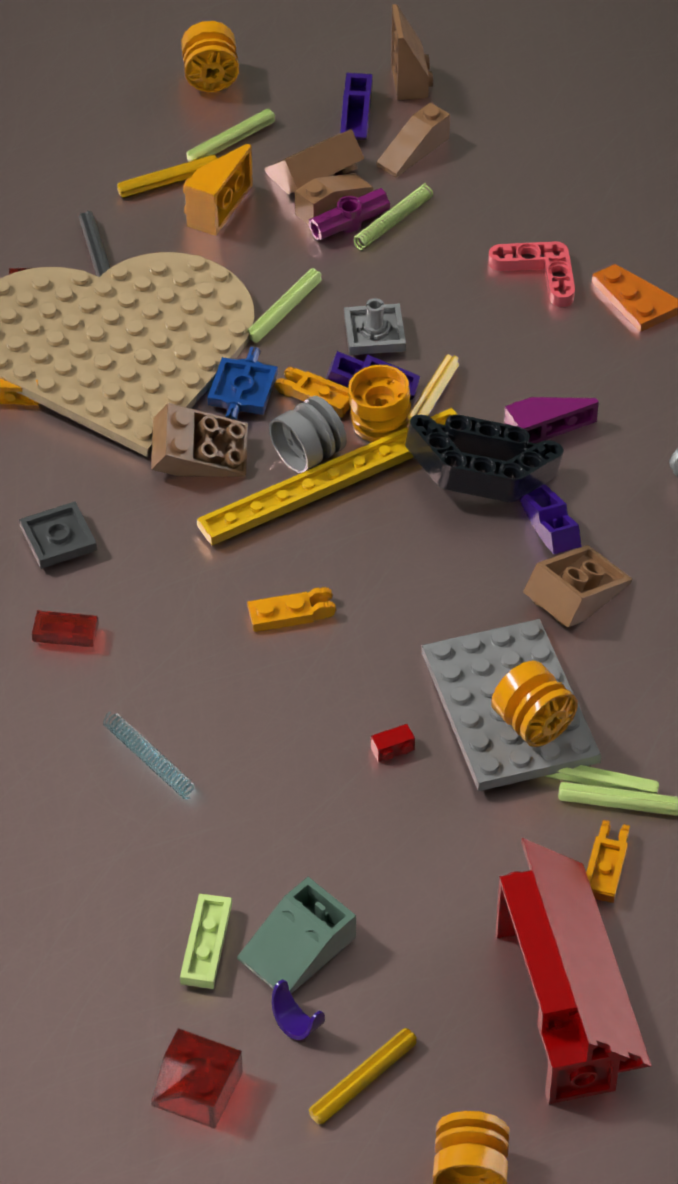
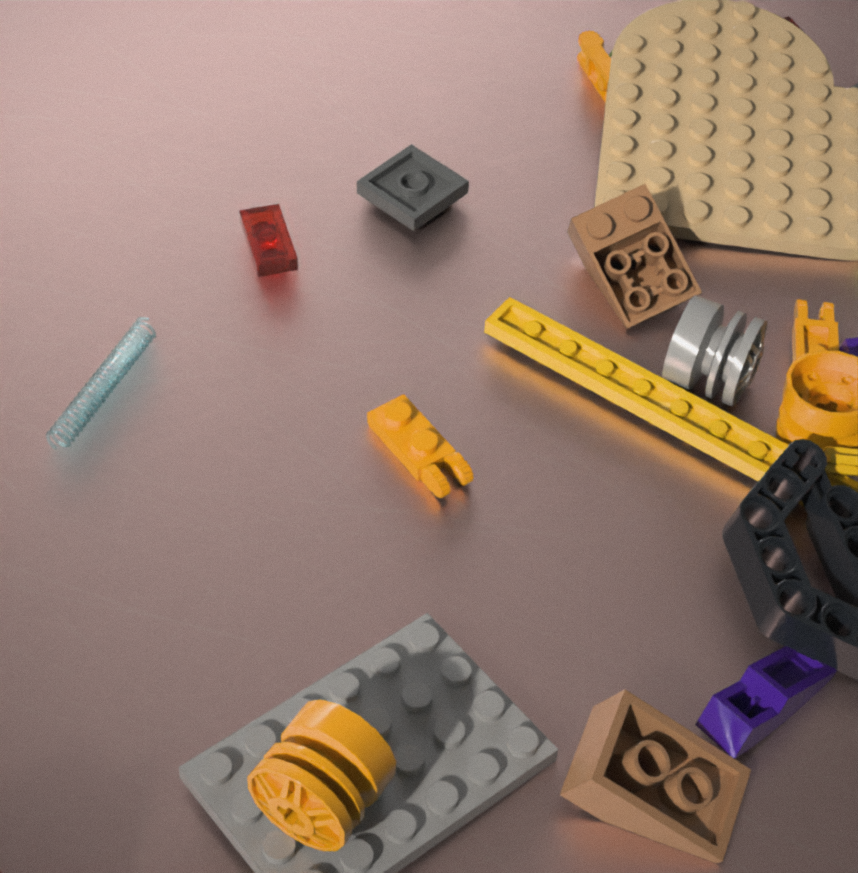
camera: 65 degrees right, 0 degrees up
blue plate [207,347,278,420] -> none
red piece [371,724,415,762] -> none

